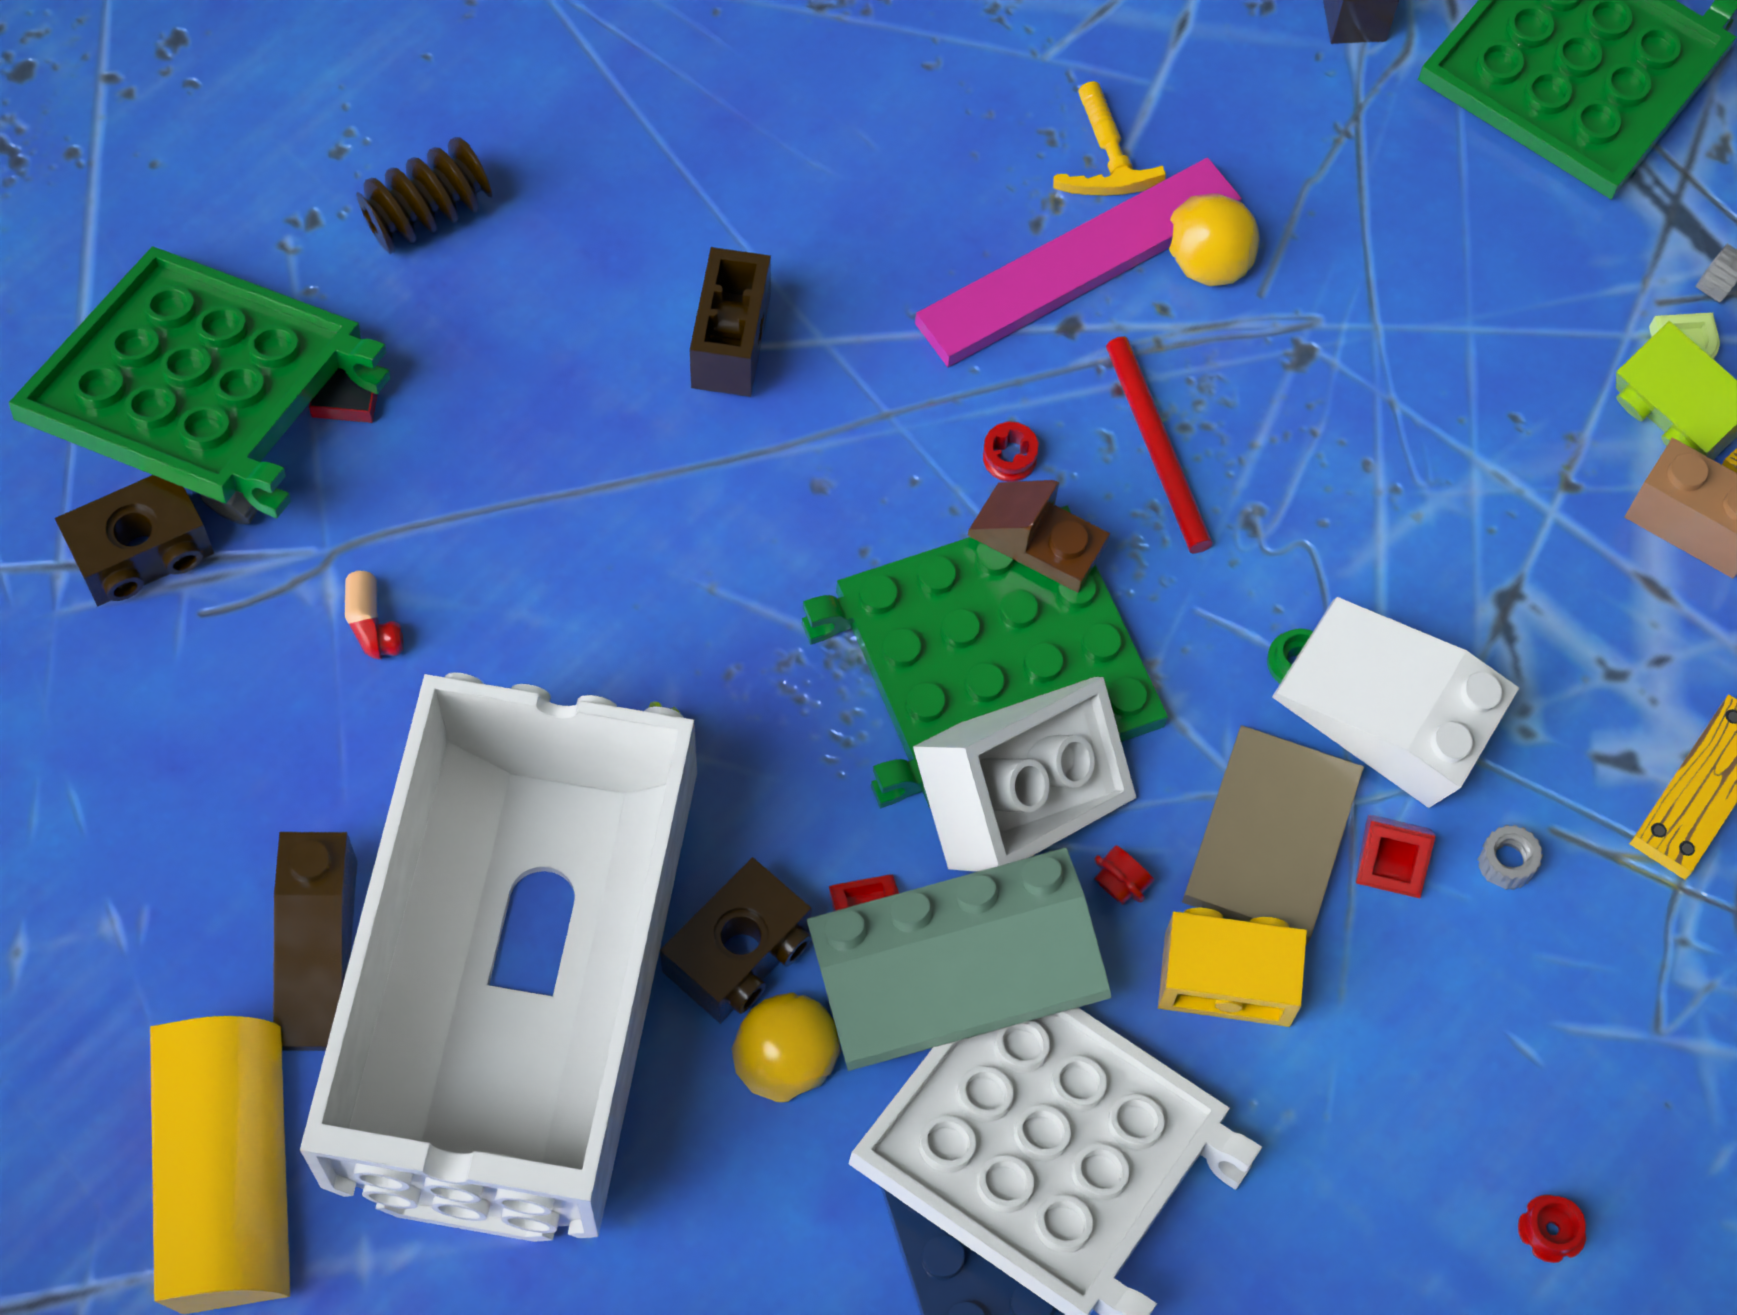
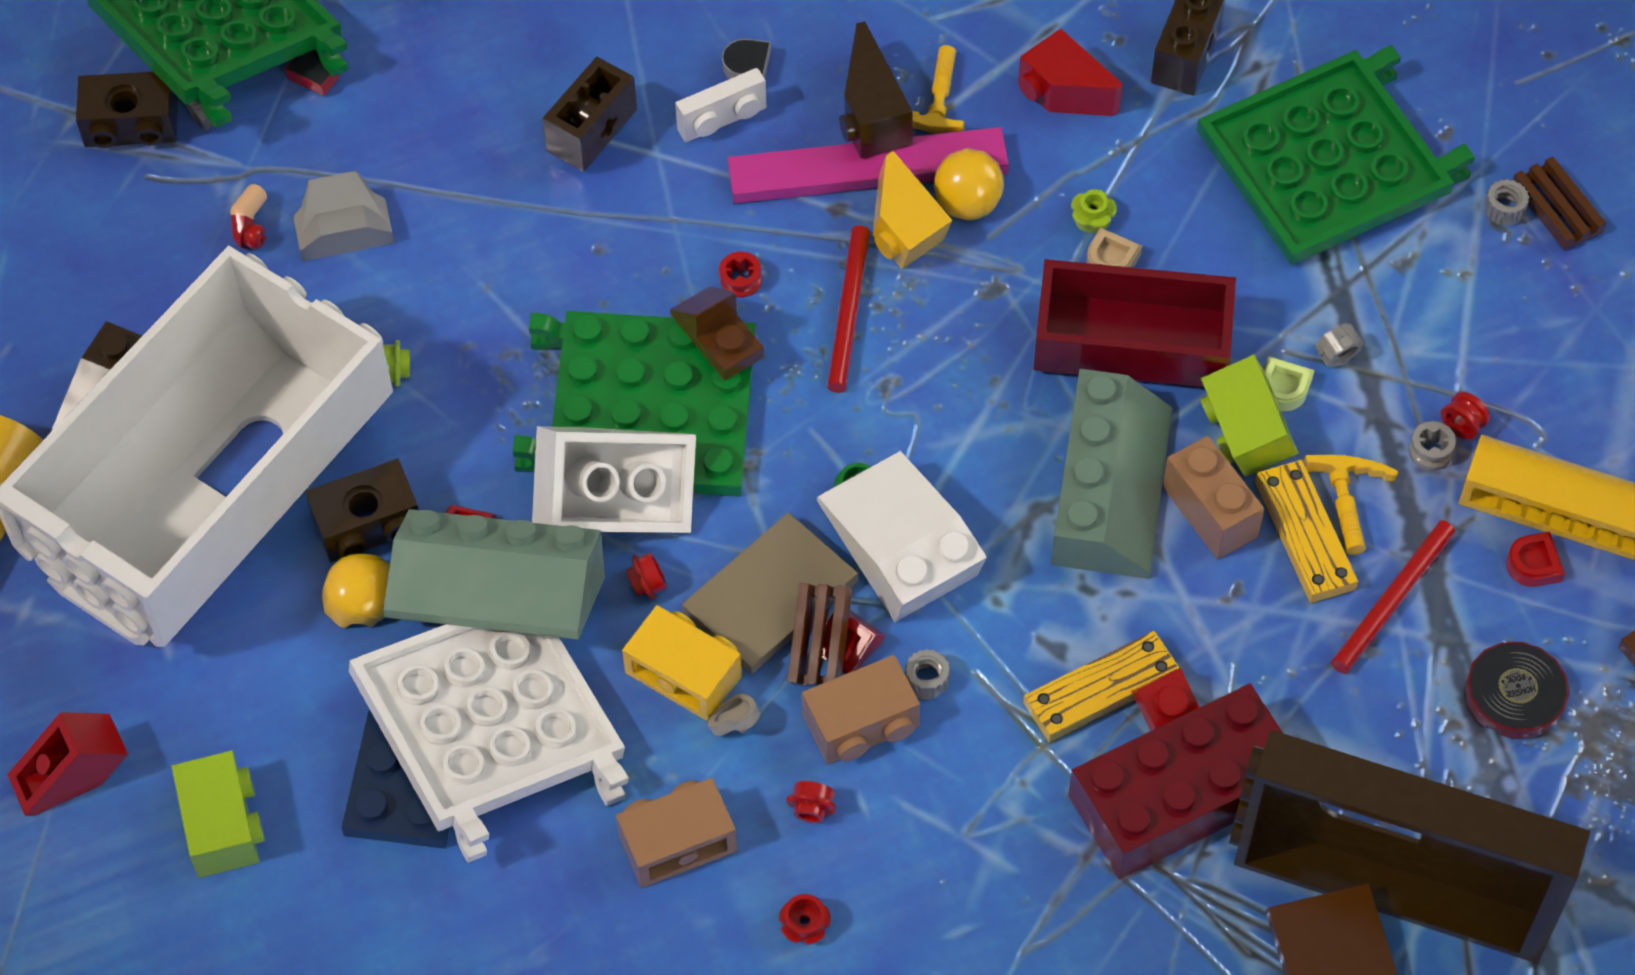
camera: 30 degrees right, 5 degrees down
none -> light grey slope [293,171,394,262]
none -> medium nougat brick [615,777,737,889]
none -> white plate [675,68,767,143]
none -> light grey piece [708,693,760,736]
none -> black tile [722,39,771,79]
none -> red plate [786,781,836,823]
none -> reddish brown tile [787,583,852,686]
none -> medium nougat brick [801,655,920,765]
none -> dark brown slope [839,21,913,158]
none -> yellow slope [872,151,952,269]
none -> red slope [1018,28,1123,116]
none -> dark red piece [1033,259,1236,387]
none -> sand green slope [1051,369,1172,579]
none -> lime plate [1071,189,1117,233]
none -> tan tile [1087,228,1142,268]

